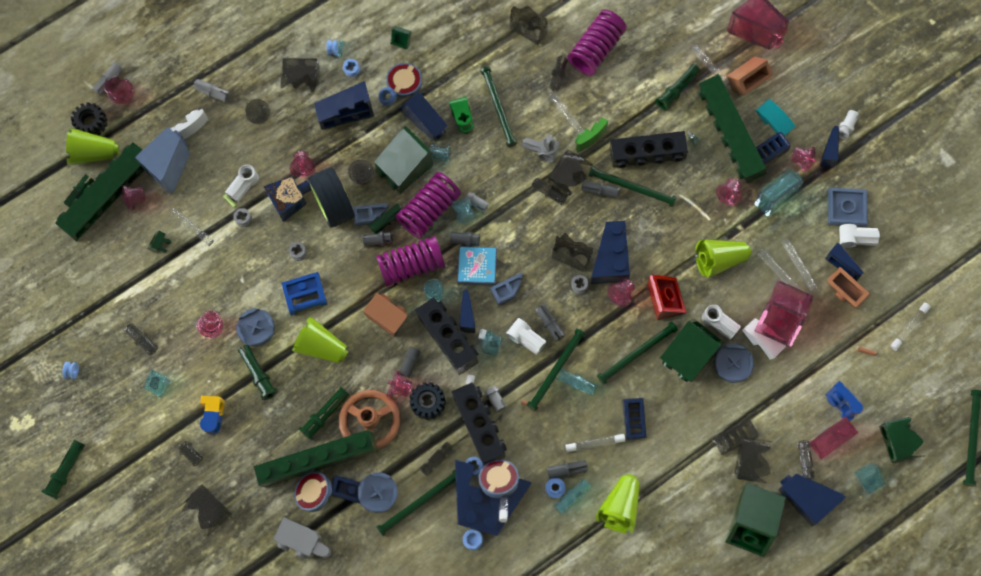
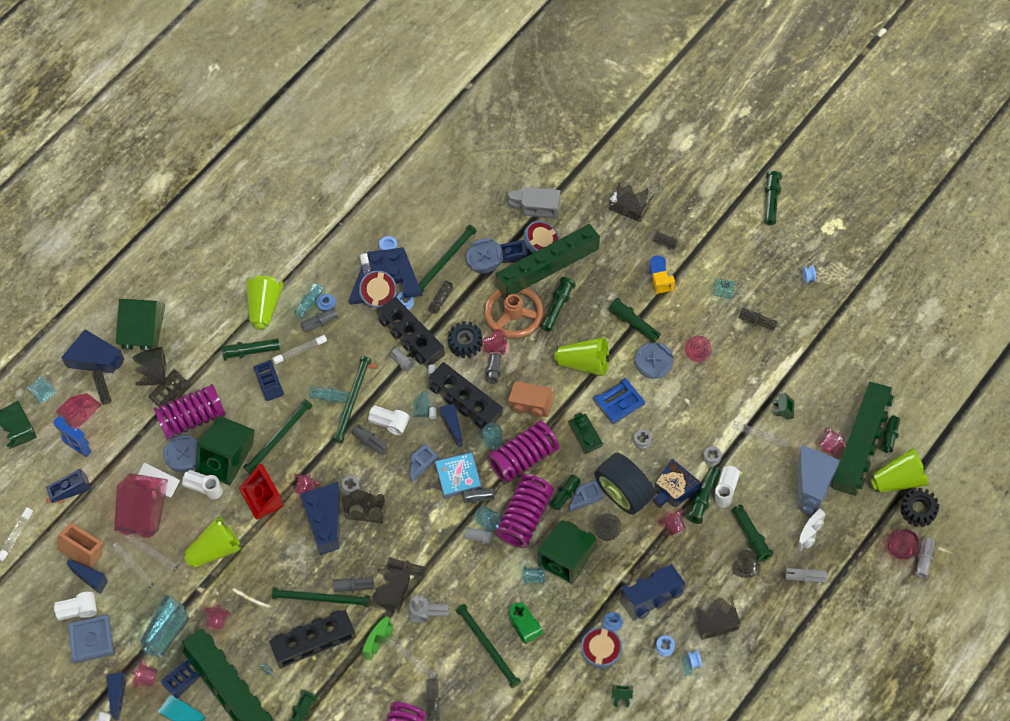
camera: 160 degrees right, 10 degrees down
dark grey pin [363,231,393,247] -> none
dark blue slope [399,92,448,139] -> none
none -> dark blue slope [46,469,91,503]
none -> magenta piece [154,384,226,440]
none -> dark green pin [221,338,280,361]
none -> dark green plate [568,412,603,454]
none -> dark green pin [686,466,721,524]
none -> dark green pin [731,504,774,562]

